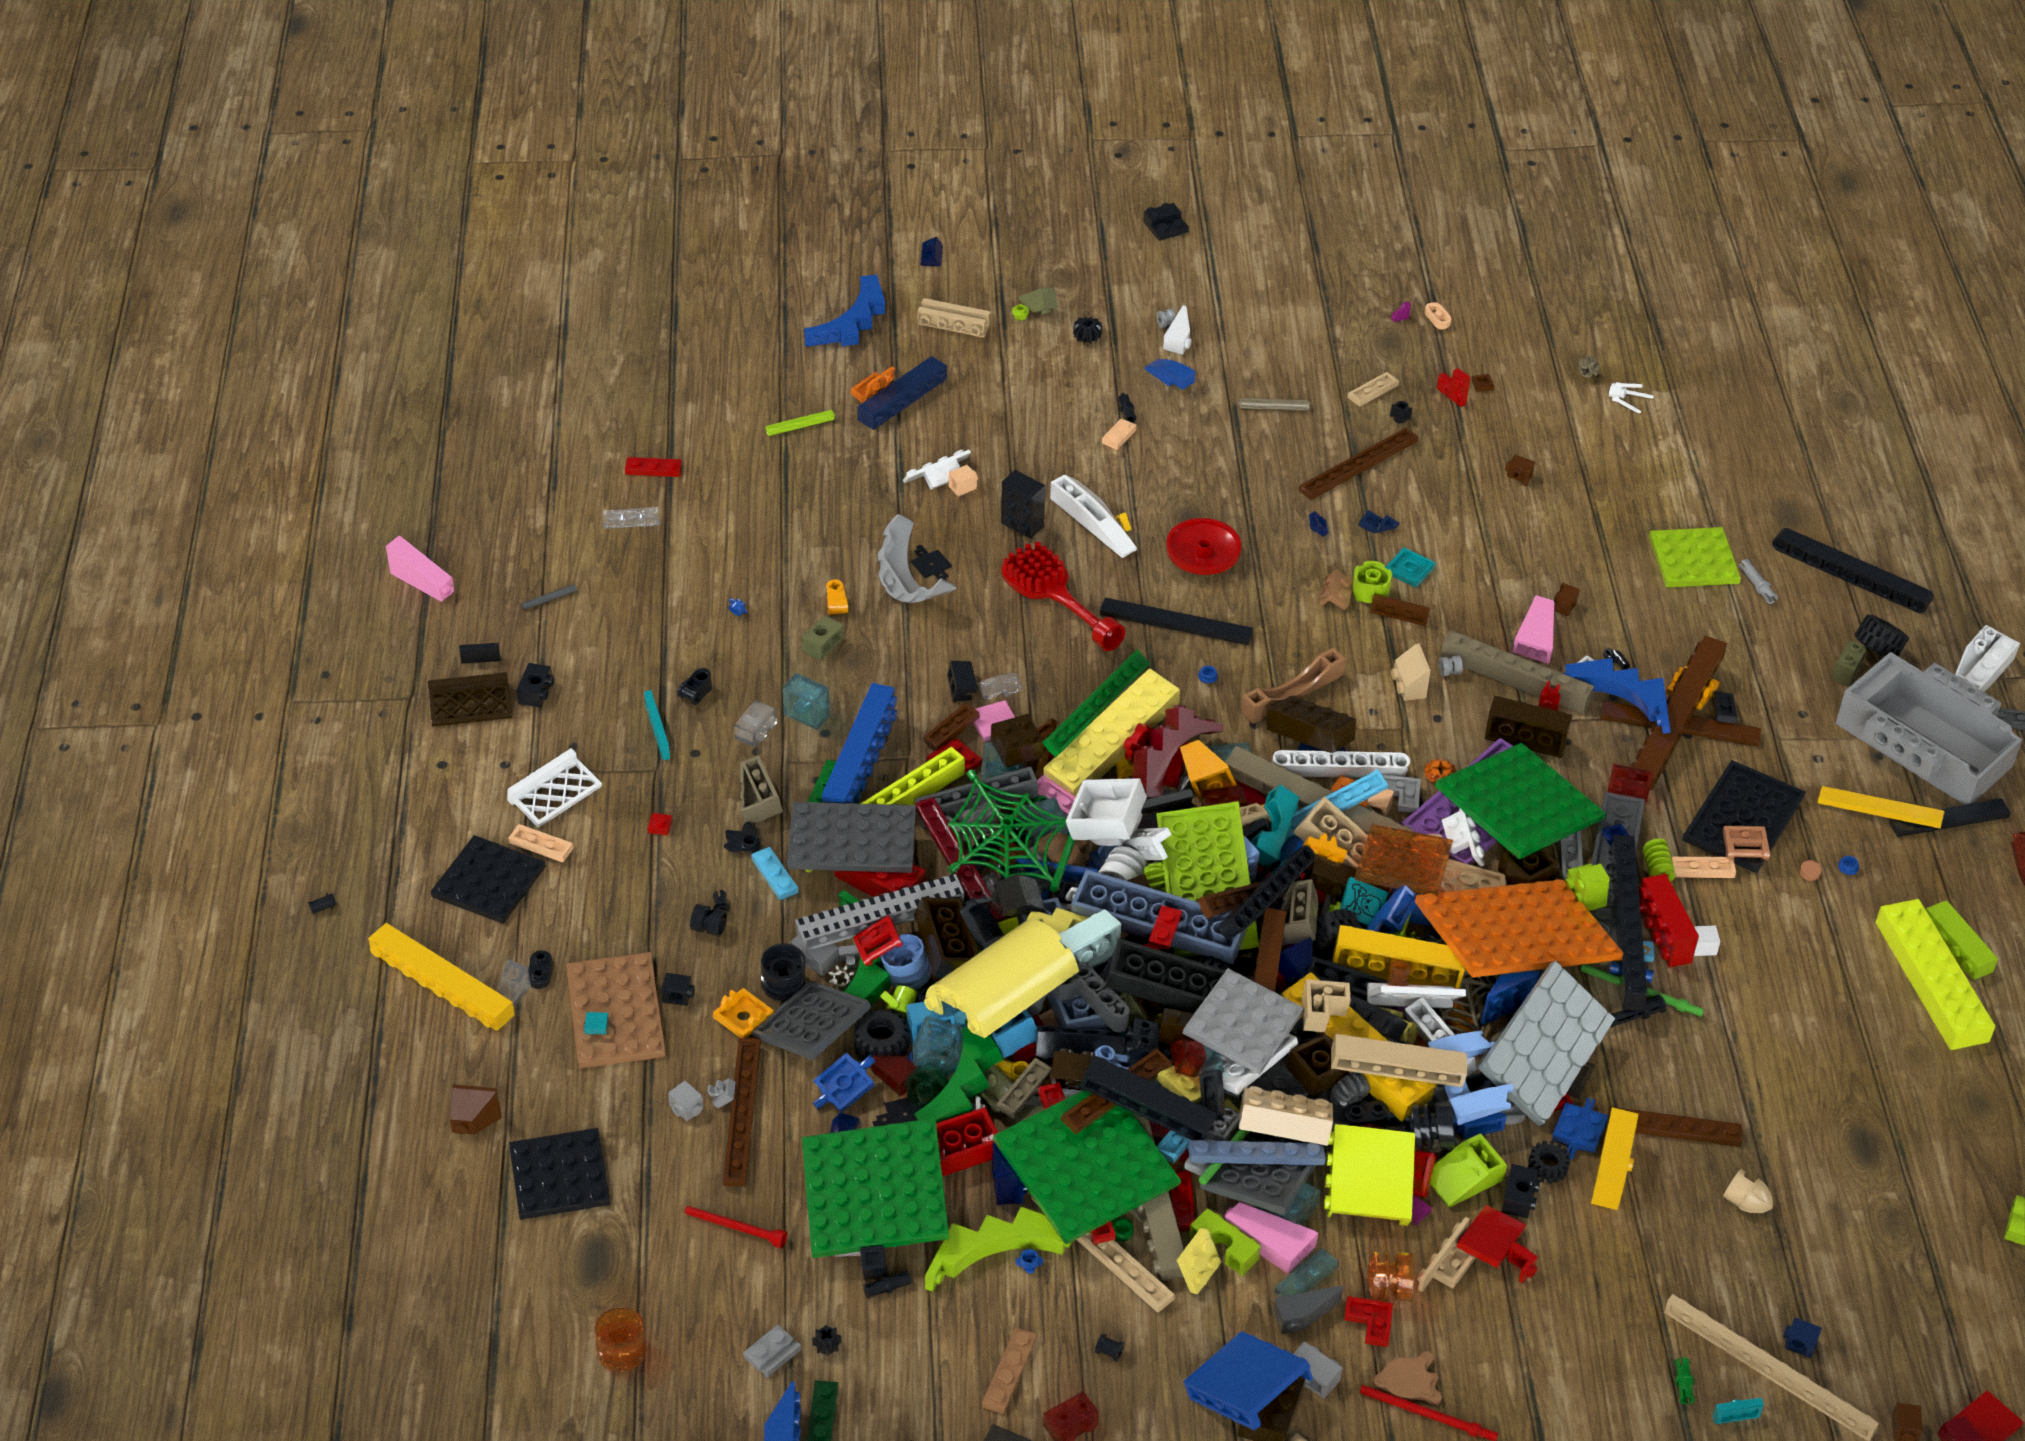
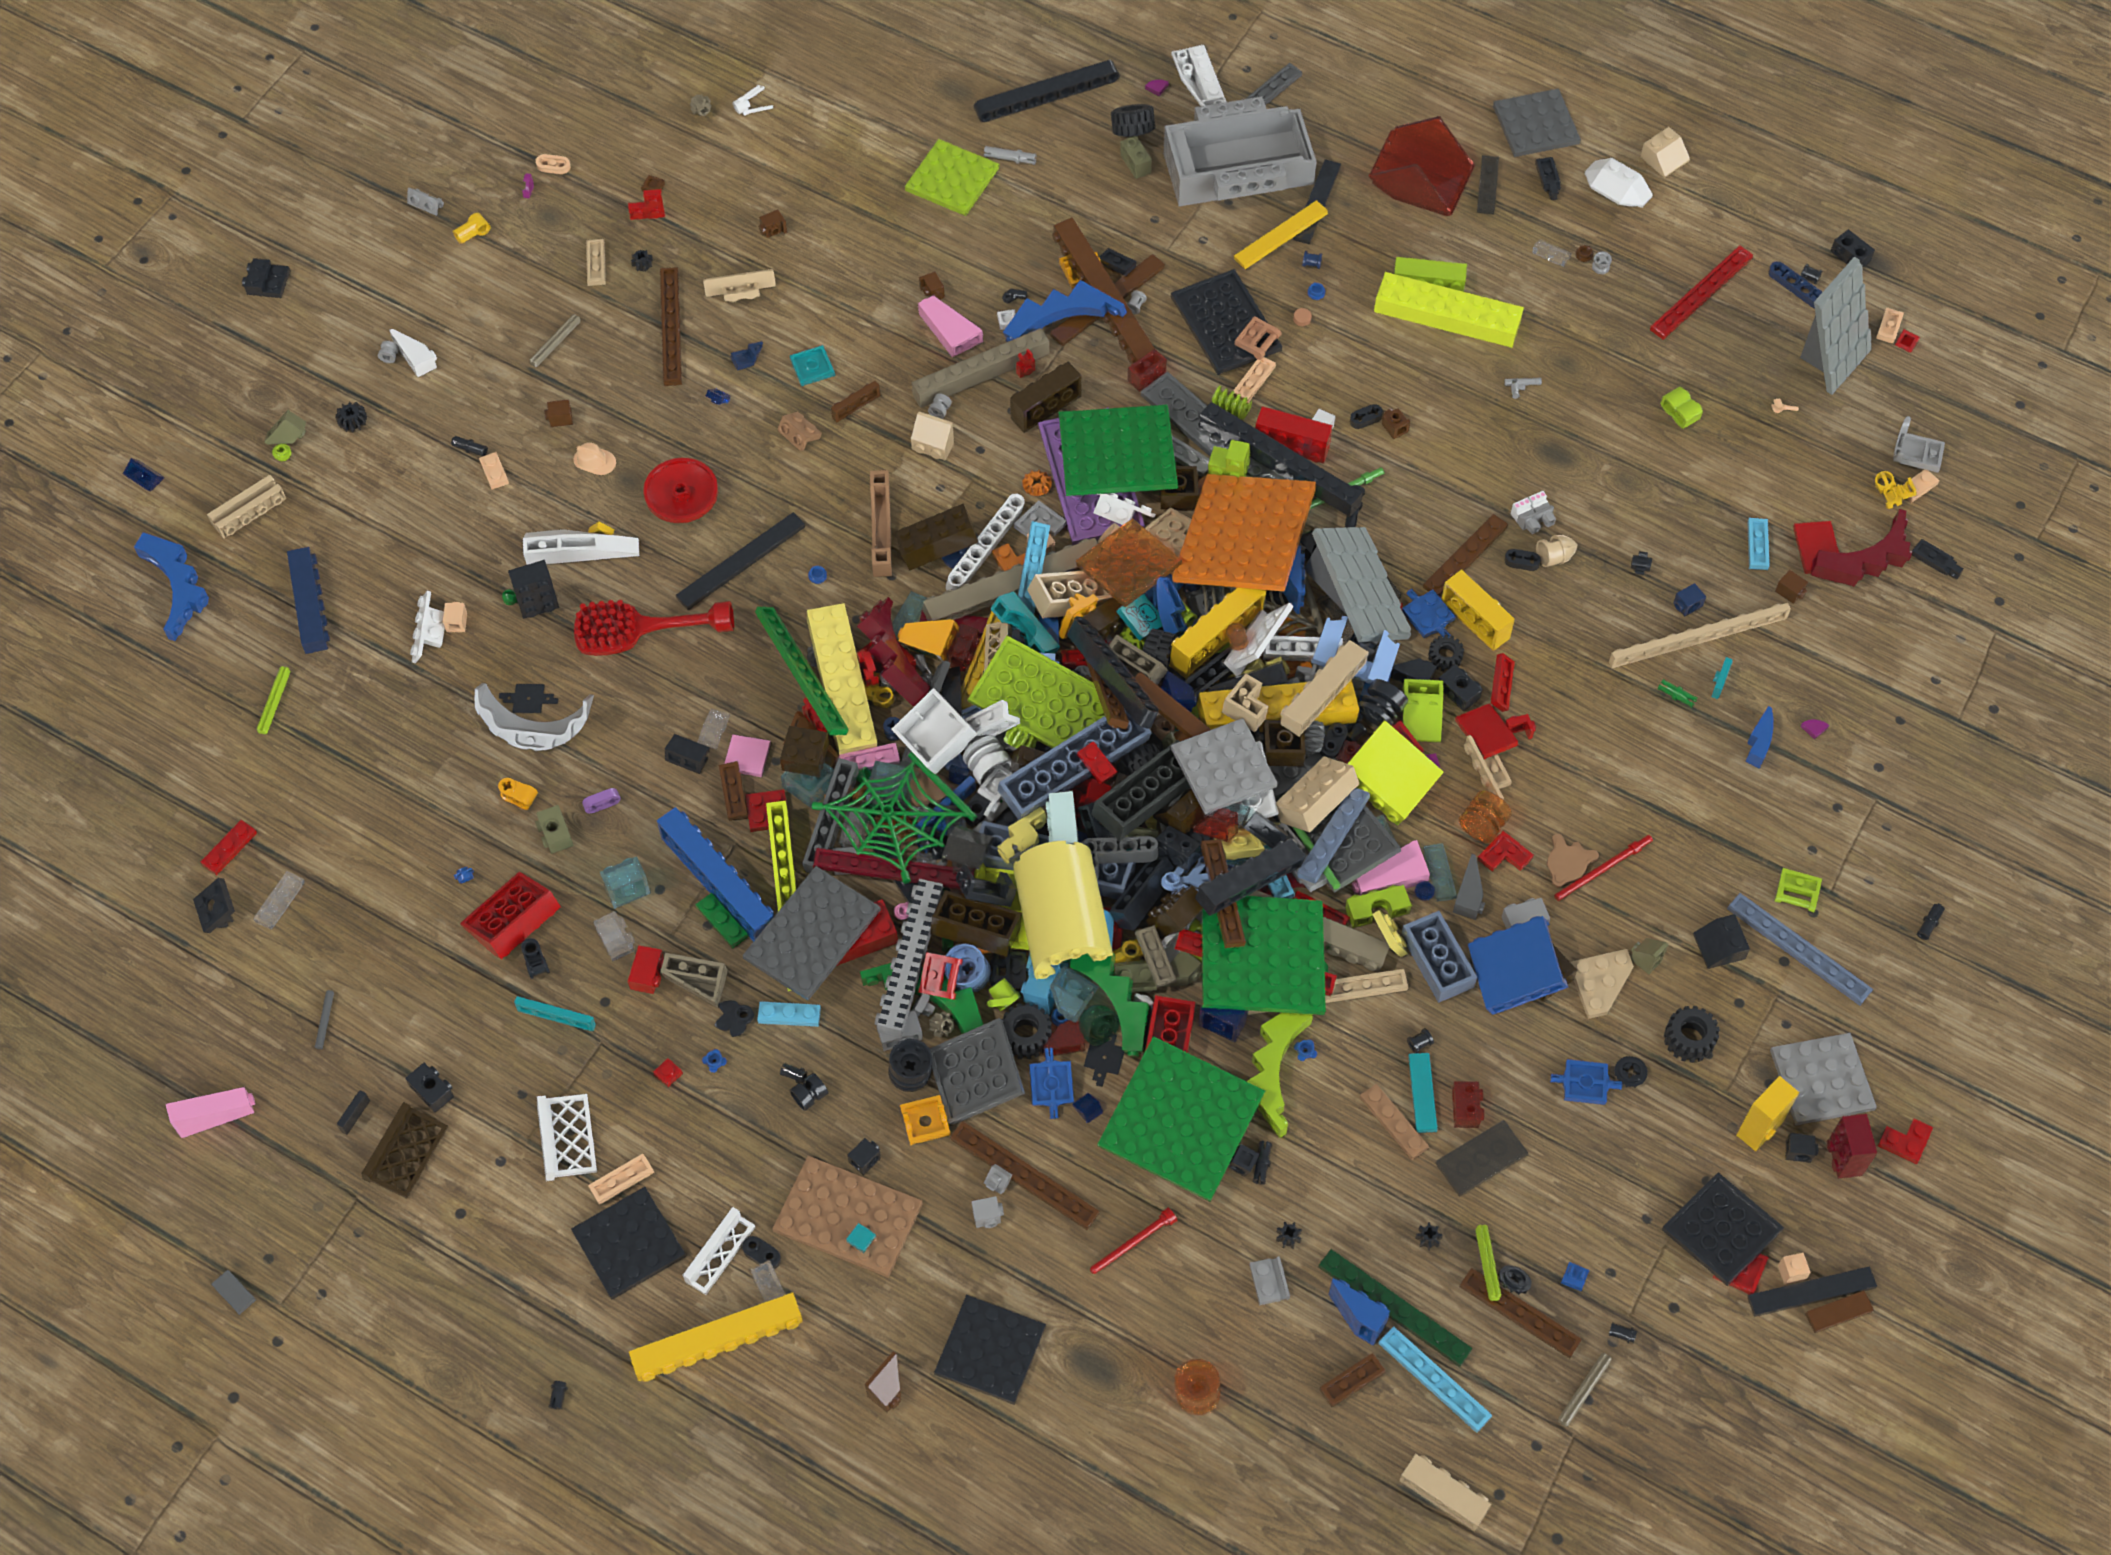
camera: 55 degrees left, 15 degrees up
orange bracket [850,366,895,403] -> none
blue slope [1145,359,1196,390] -> none
lime brick [1352,561,1392,603] -> none
clear blue plate [1602,823,1630,846] -> none
none -> black piece [193,878,235,933]
none -> dark grey tile [211,1270,256,1315]
none -> light grey hinge [407,188,444,216]
none -> yellow piece [453,213,491,244]
none -> red slope [460,871,561,960]
none -> reddish brown brick [544,399,573,427]
none -> light nougat piece [573,442,616,475]
none -> medium lavender beam [582,788,621,813]
none -> red brick [628,945,664,994]
none -> white fence [683,1207,755,1295]
none -> blue plate [702,1049,727,1073]
none -> tan bracket [703,269,776,302]
none -> light grey bush [1127,290,1147,314]
none -> magenta tile [1145,79,1169,96]
none -> dark blue bush [1302,251,1322,269]
none -> black beam [1350,404,1383,429]
none -> reddish brown brick [1382,408,1411,439]
none -> black slope [1390,658,1437,684]
none -> sand blue brick [1401,911,1477,1003]
none -> teal tile [1408,1053,1438,1133]
none -> clear blue plate [1415,881,1435,901]
none -> red plate [1491,653,1515,712]
none -> light grey hose [1504,378,1542,399]
none -> black beam [1504,549,1541,571]
none -> light grey hips [1511,491,1556,534]
none -> black gear [1631,551,1652,575]
none -> medium azure plate [1748,518,1769,570]

